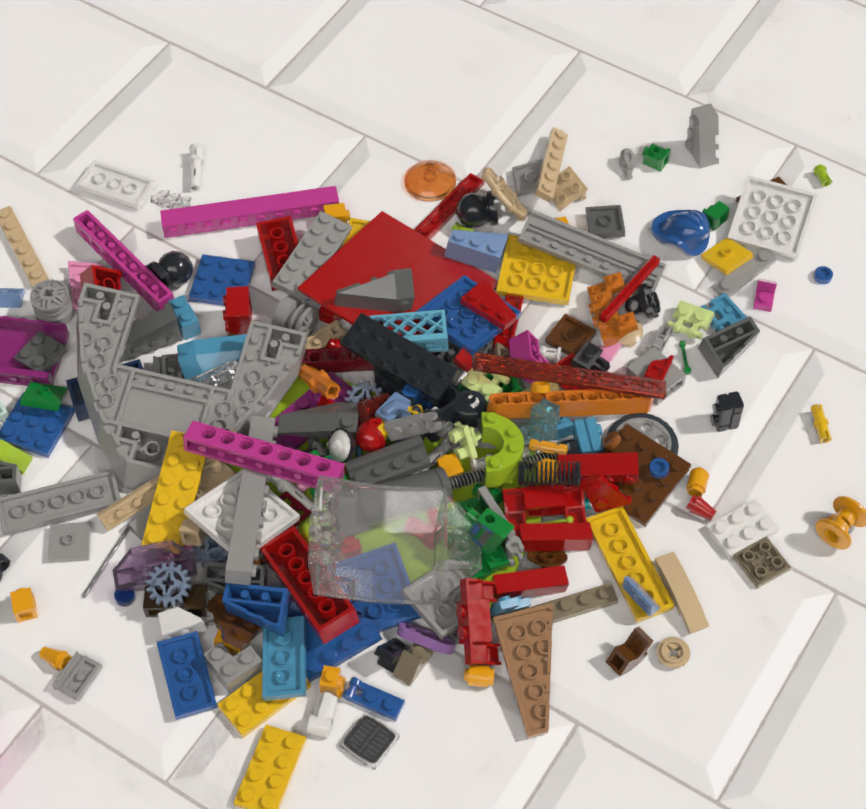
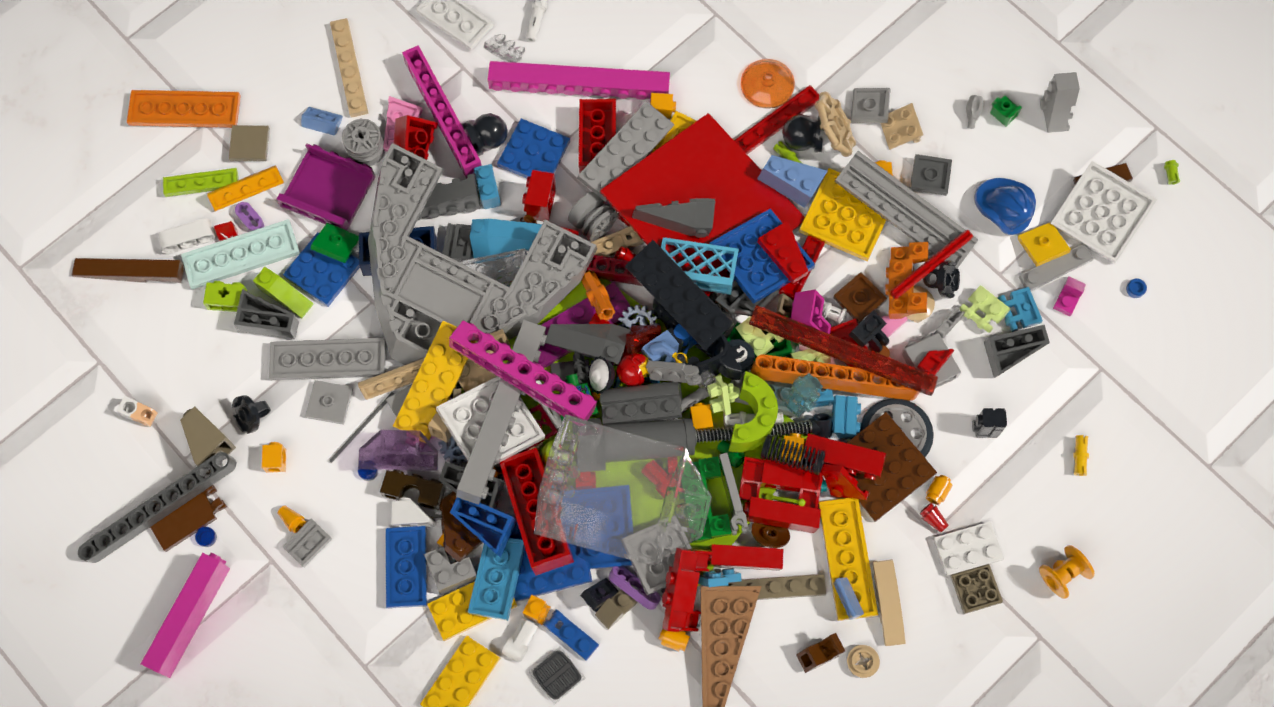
camera: 15 degrees right, 15 degrees up
dark grey plate [14,331,68,372] -> none
sand blue gear [146,562,192,608] -> none
red tile [453,347,473,373] -> none
green torso [464,507,515,557] -> none
light orange axle [529,439,568,455] -> none
light orange tile [530,381,550,393] -> none
tan plate [534,127,568,203] -> none
dark orange tile [602,432,621,451] -> none
blue tile [649,458,669,479] -> none
green hinge [679,341,691,375] -> none
green brick [702,201,730,231] -> none

